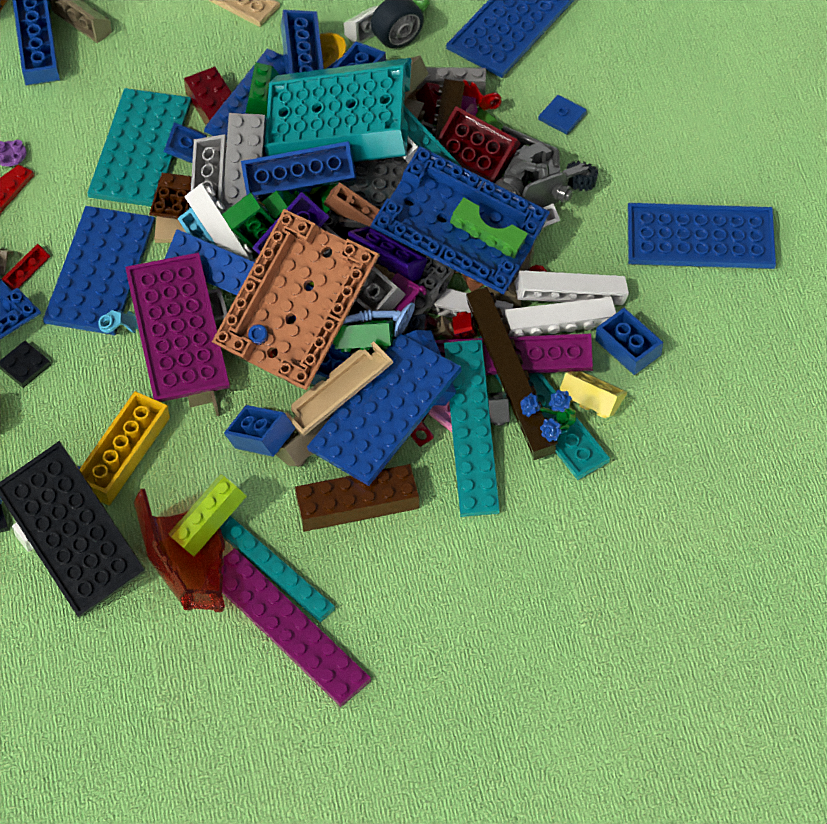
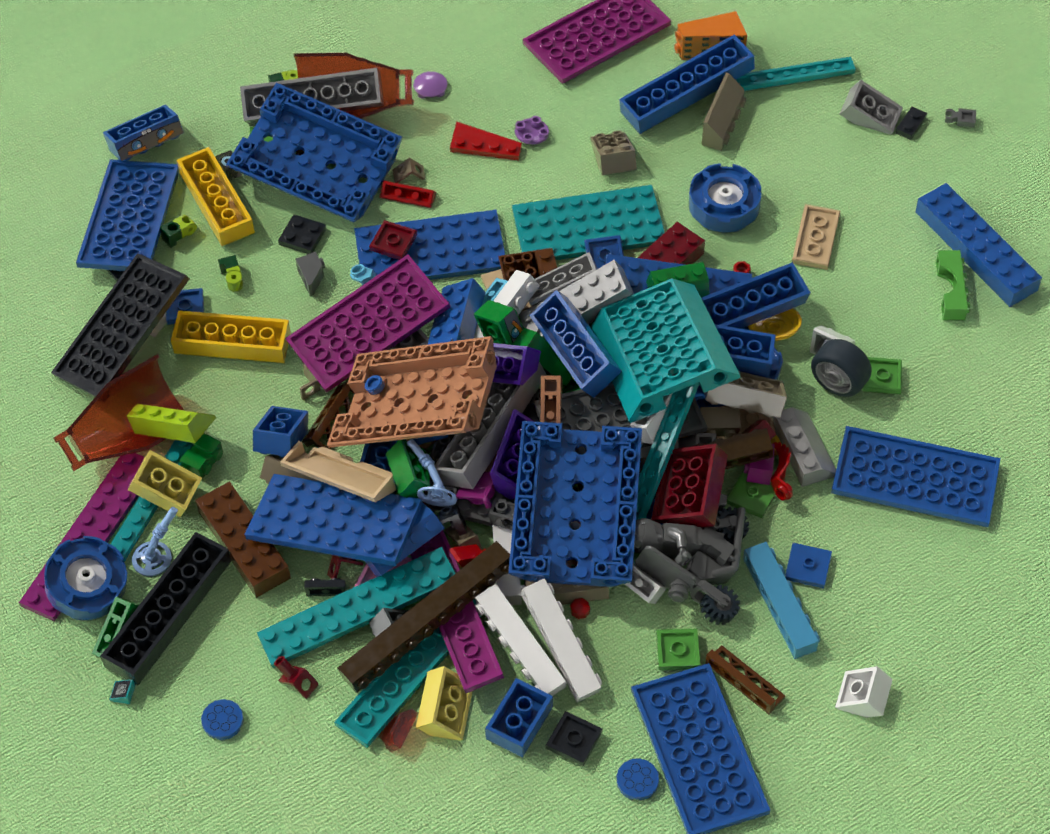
camera: 70 degrees right, 0 degrees up
bright green arch [450,197,528,258] -> none
blue plant [521,390,576,442] -> none
none -> blue piece [44,536,127,620]
none -> green slope [92,597,139,658]
none -> black brick [100,532,232,686]
none -> slope [109,680,136,704]
none -> light yellow brick [128,450,202,517]
none -> light blue dish [132,507,178,577]
none -> green brick [179,433,223,479]
none -> blue tile [201,699,244,740]
none -> leg [218,255,243,292]
none -> dark red bracket [274,656,318,699]
none -> dark grey slope [295,252,325,296]
none -> reddish brown fence [302,381,355,449]
none -> black plate [304,578,347,597]
none -> dark red plate [369,220,418,260]
none -> clear red slope [378,709,418,752]
none -> black plate [546,711,603,766]
none -> dark tan slope [590,131,637,175]
none -> blue tile [616,758,659,800]
none -> bright green plate [656,629,700,670]
none -> blue piece [689,163,761,233]
none -> reddish brown fence [705,645,785,715]
none -> red tile [733,261,751,274]
none -> dark azure brick [743,542,820,659]
none -> white slope [835,666,893,718]

